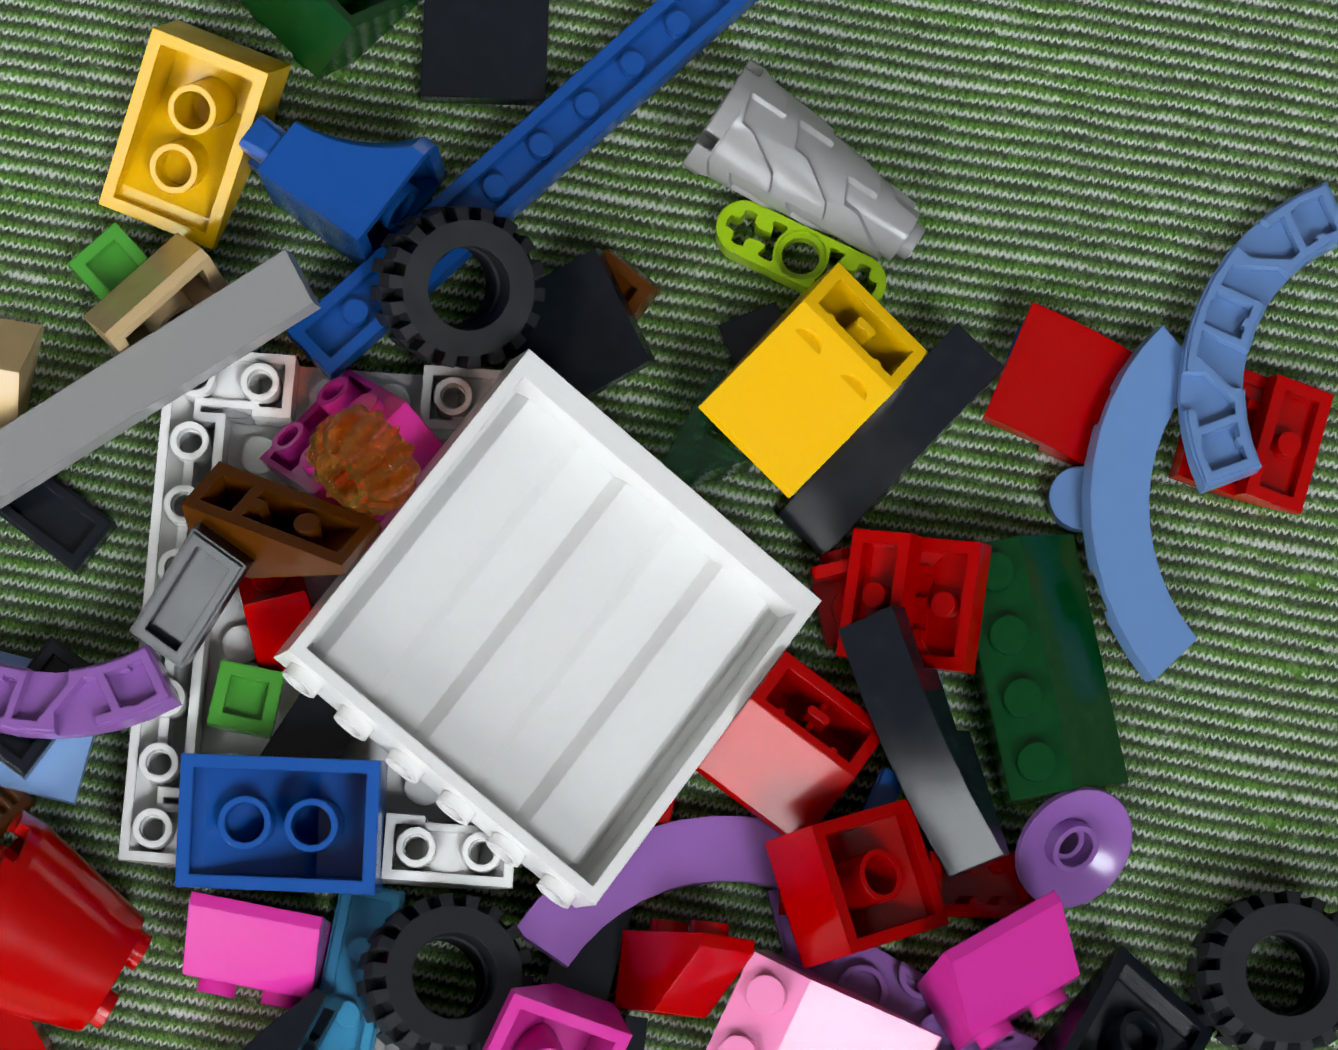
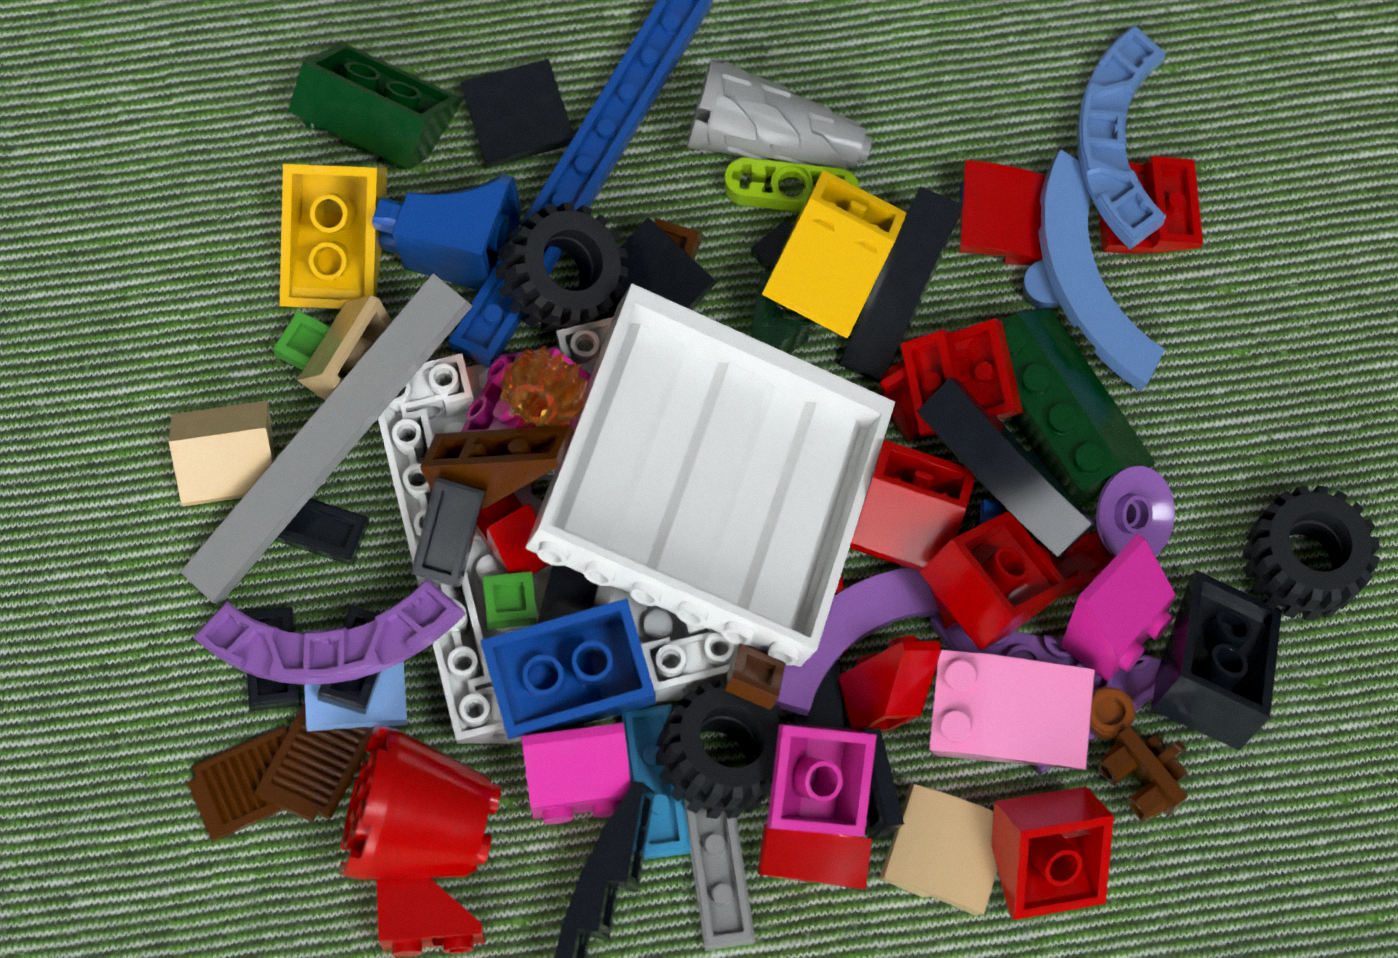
camera: 15 degrees left, 10 degrees down
none -> reddish brown plate [724,643,786,710]

